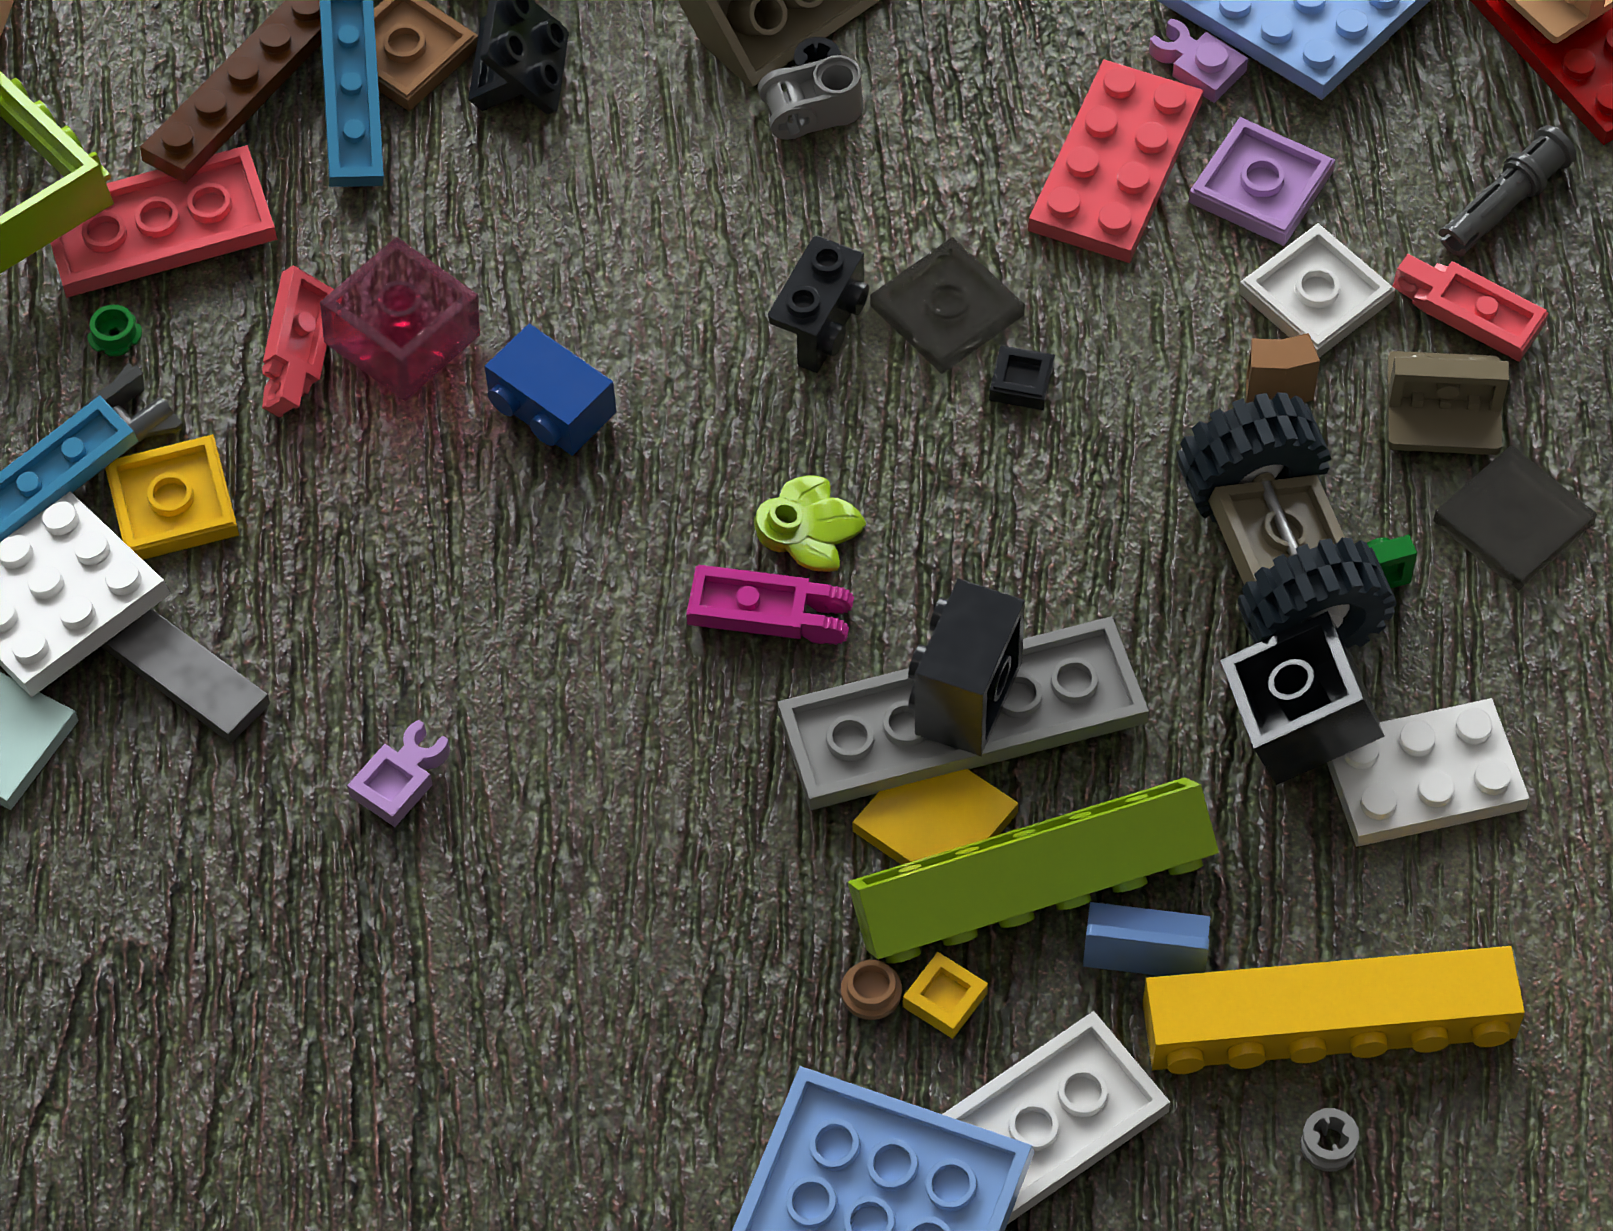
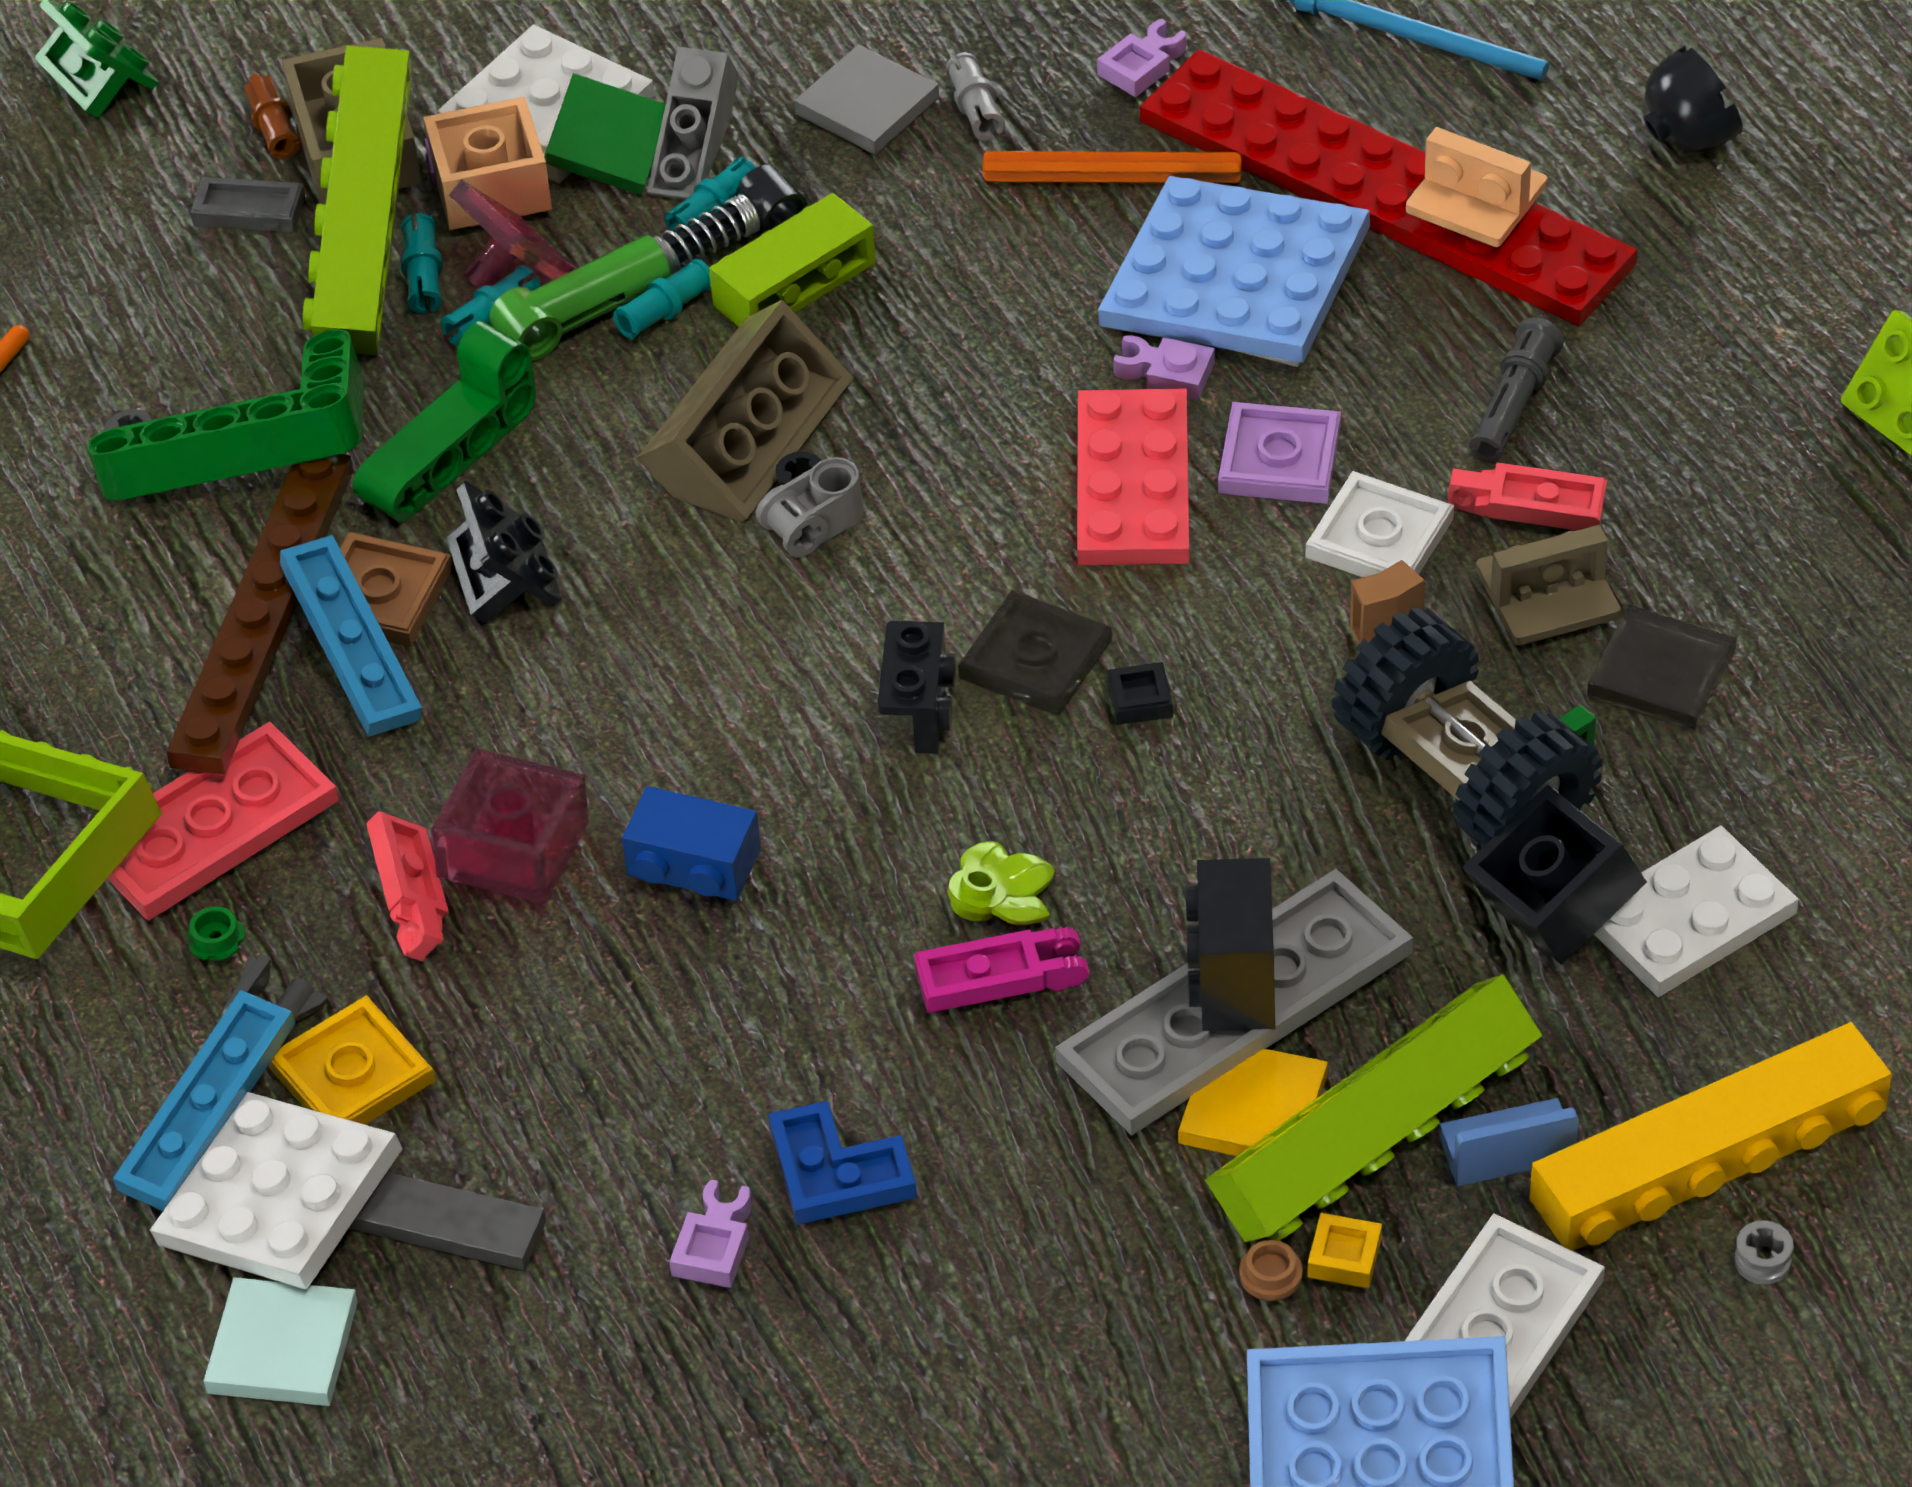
camera: 20 degrees left, 10 degrees down
none -> blue plate [768,1101,917,1225]

